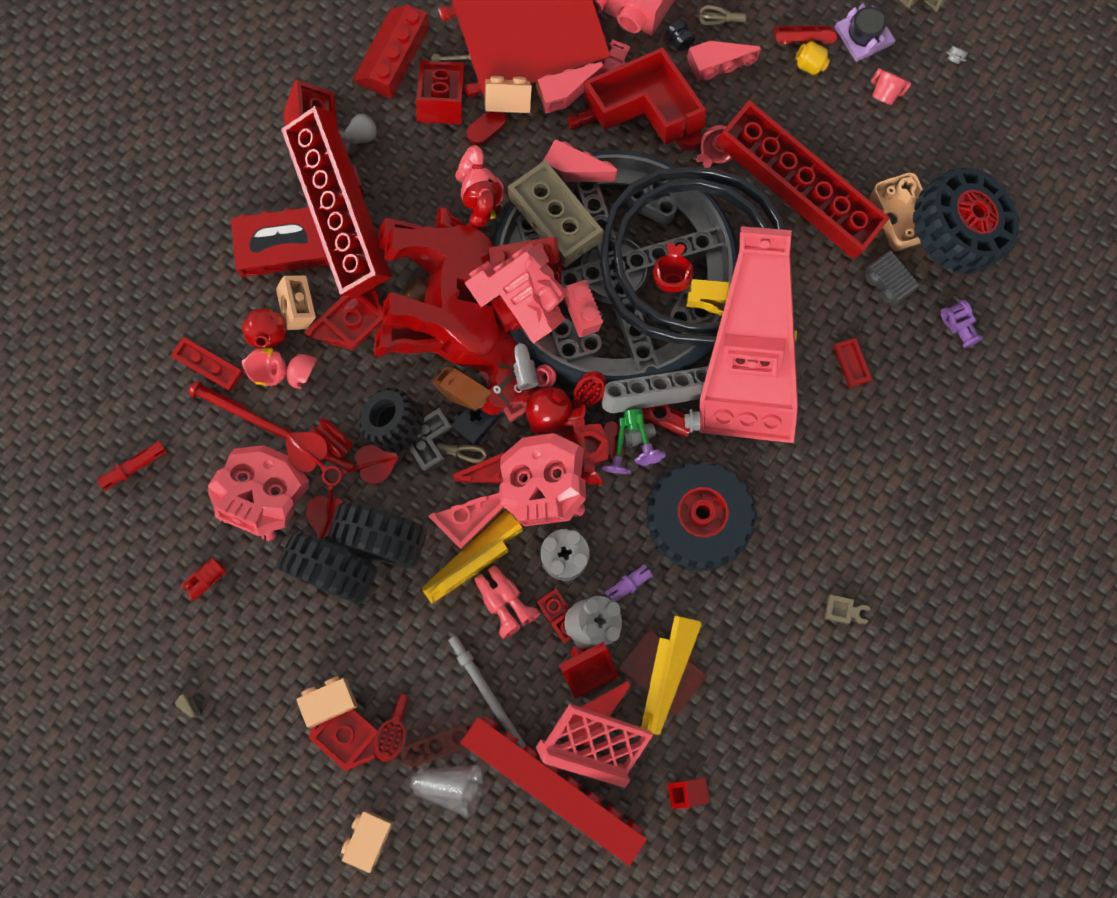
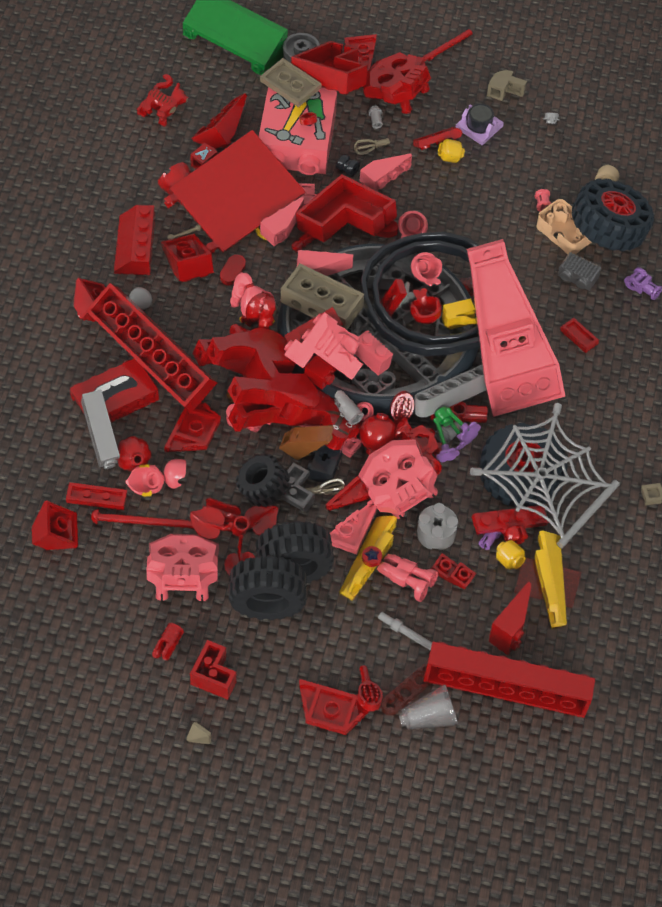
camera: 25 degrees left, 20 degrees down
red pin [96,440,167,491] -> none
light nougat brick [276,276,316,330] -> none
light nougat brick [296,676,358,727] -> none
light nougat brick [341,810,394,873] -> none
light nougat brick [484,76,531,113] -> none
coral fence [536,704,653,788] -> none
red tile [559,642,619,699] -> none
light grey brick [565,596,622,649] -> none
red brick [667,777,710,809] -> none
light grey plate [685,409,700,433] -> none
red brick [715,100,890,259] -> none
coral piece [871,68,911,105] -> none
none -> red slope [32,500,78,550]
none -> light grey brick [81,390,120,469]
none -> red brick [190,640,237,700]
none -> red tile [362,546,382,567]
none -> red piece [381,279,416,316]
none -> coral hat [411,252,442,286]
none -> light grey animal [470,403,620,548]
none -> red plate [471,506,549,545]
none -> yellow head [496,540,525,570]
none -> coral bush [535,189,552,212]
none -> tan head [595,165,619,181]

